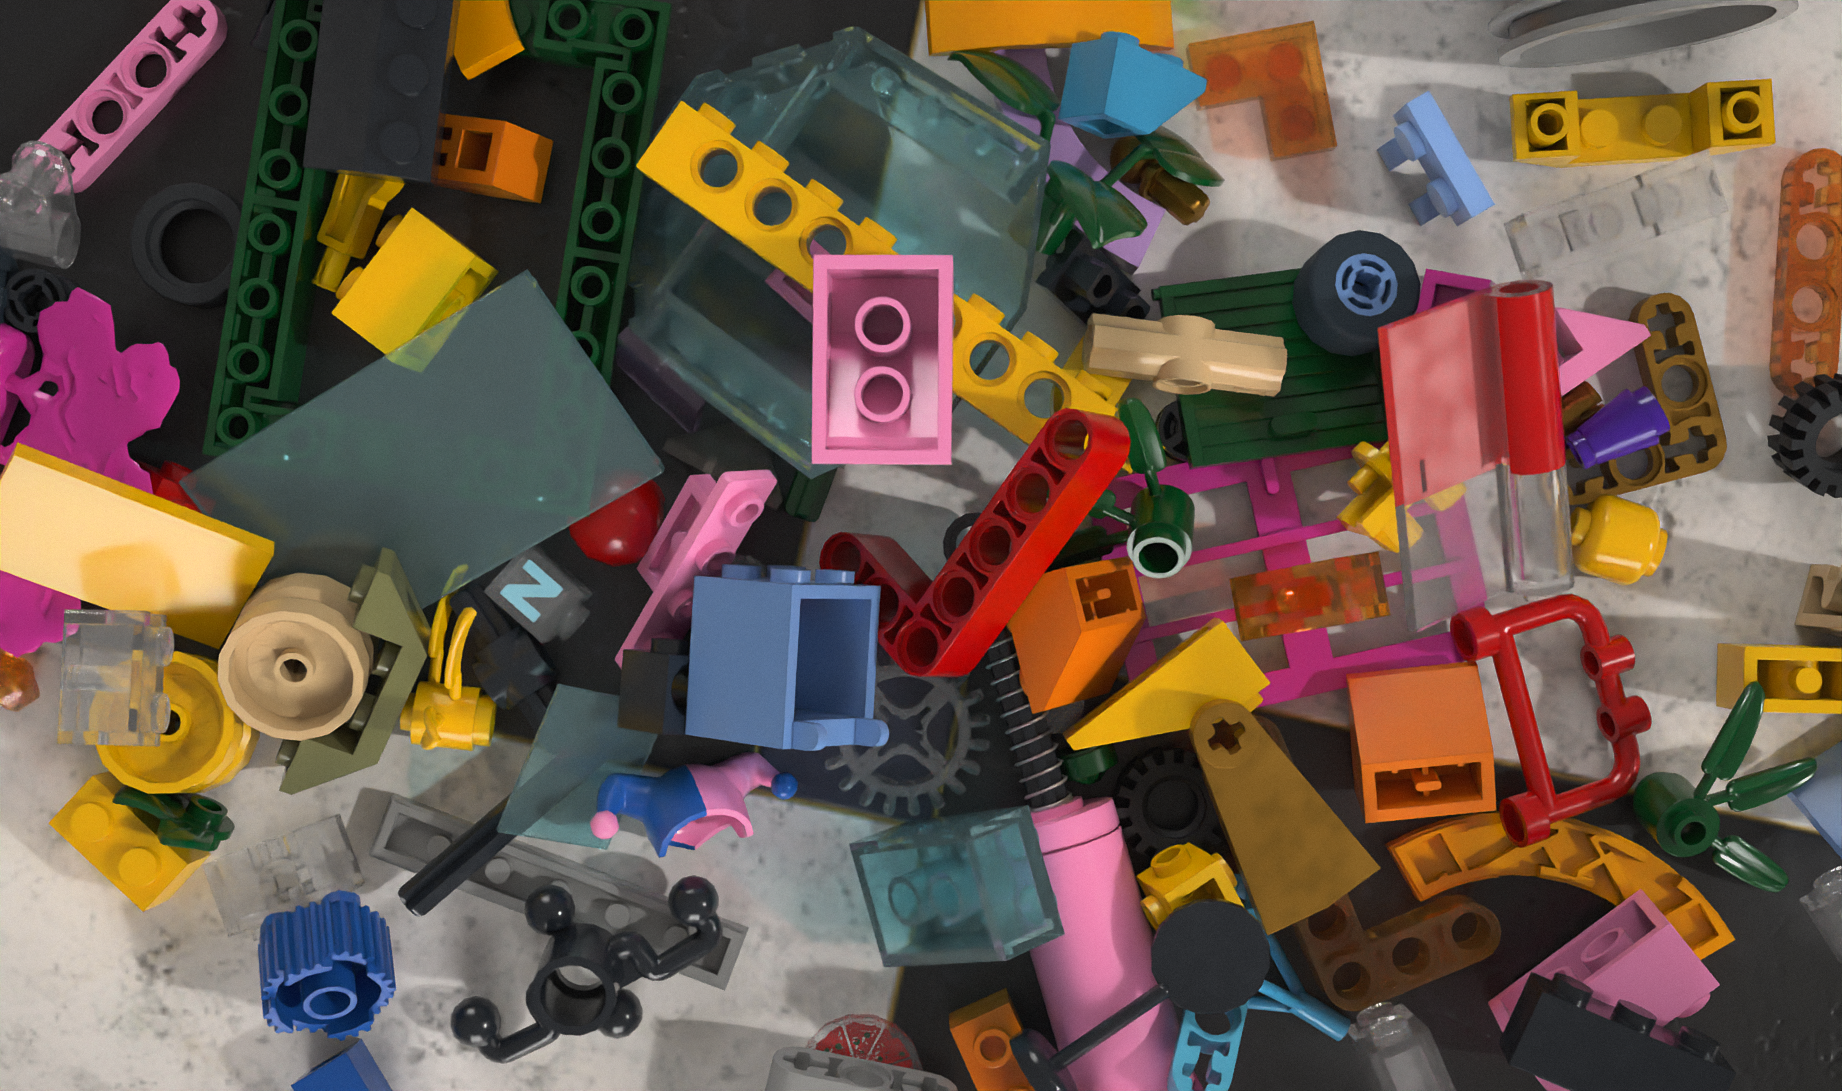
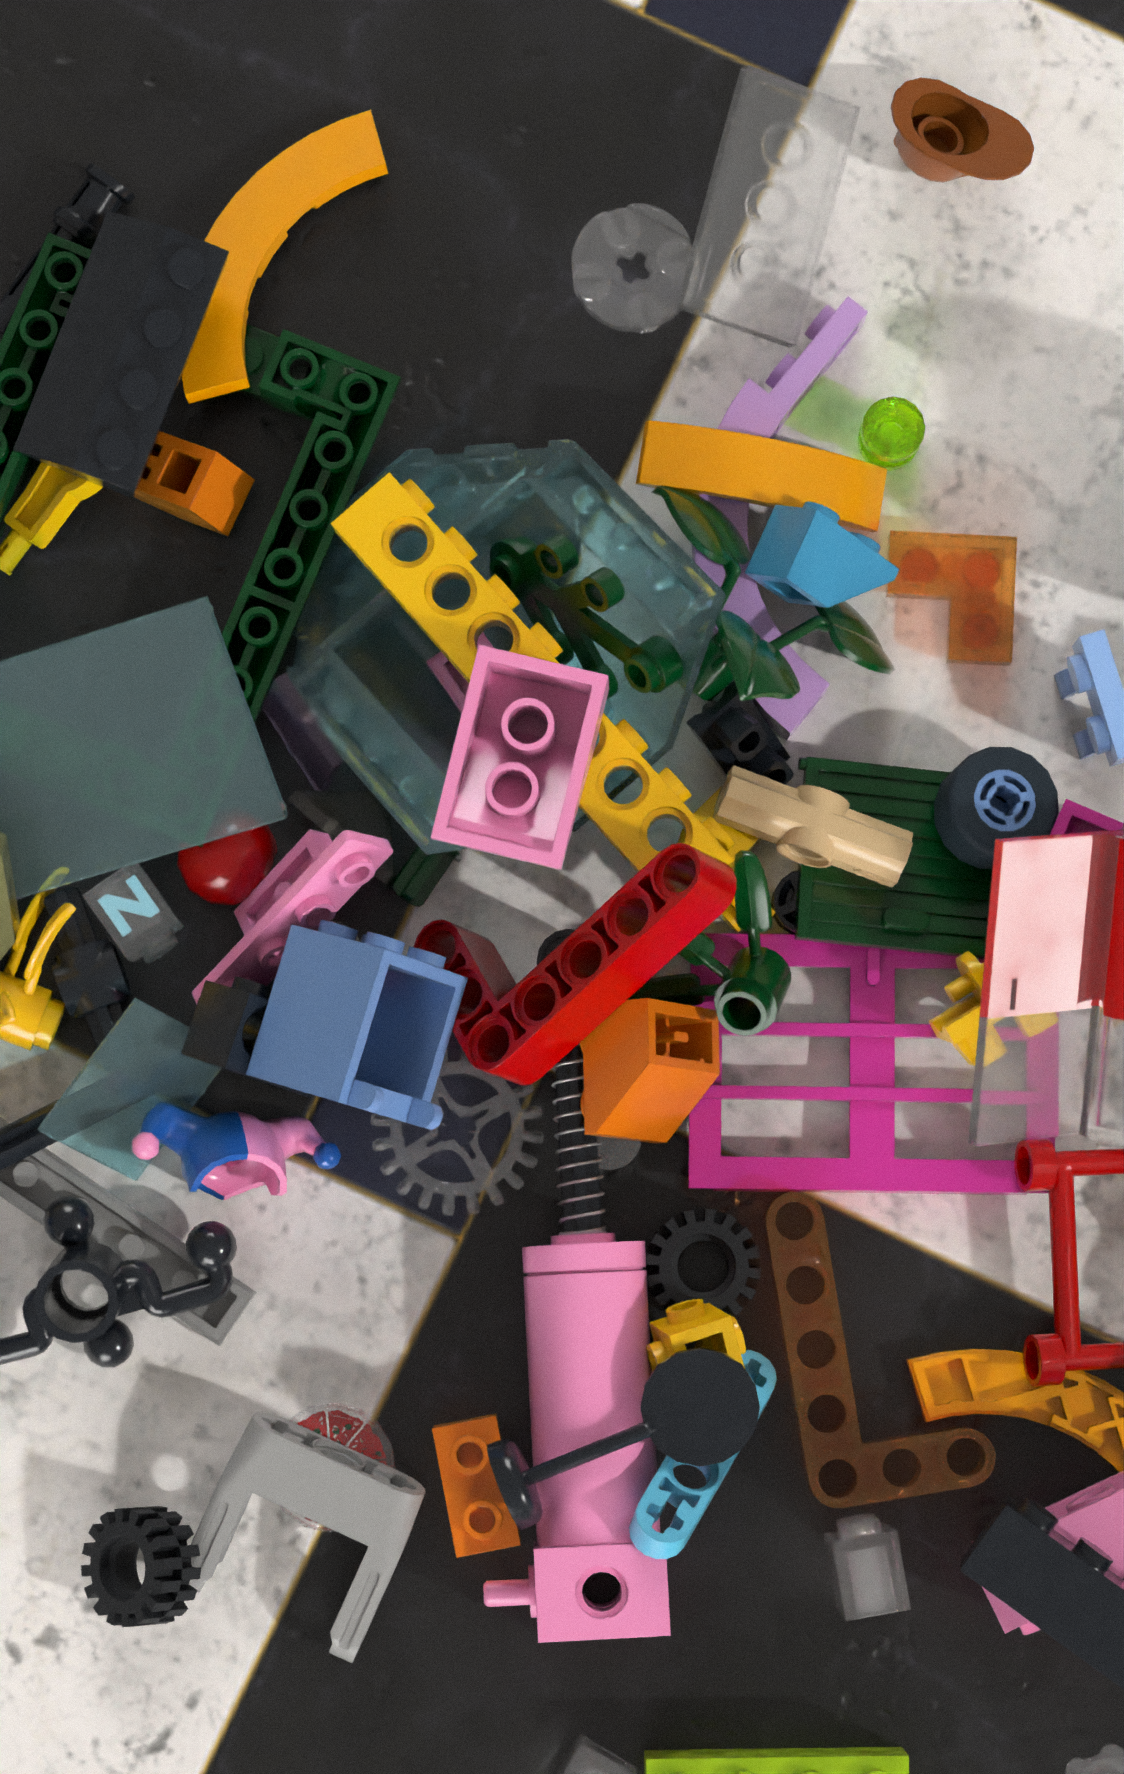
camera: 15 degrees right, 5 degrees down
yellow brick [331,207,499,371] -> none
clear light blue brick [849,805,1065,967] -> none
dark green tile [1056,743,1119,785] -> none
yellow slope [1062,617,1270,750] -> none
pearl gold axle [1110,136,1210,226] -> none
pearl gold piece [1189,699,1381,936] -> none
clear orange slope [1229,551,1391,641] -> none
dark azure plant [1247,931,1350,1041] -> none
orange slope [1346,661,1496,823] -> none
none -> dark green plant [489,534,683,700]

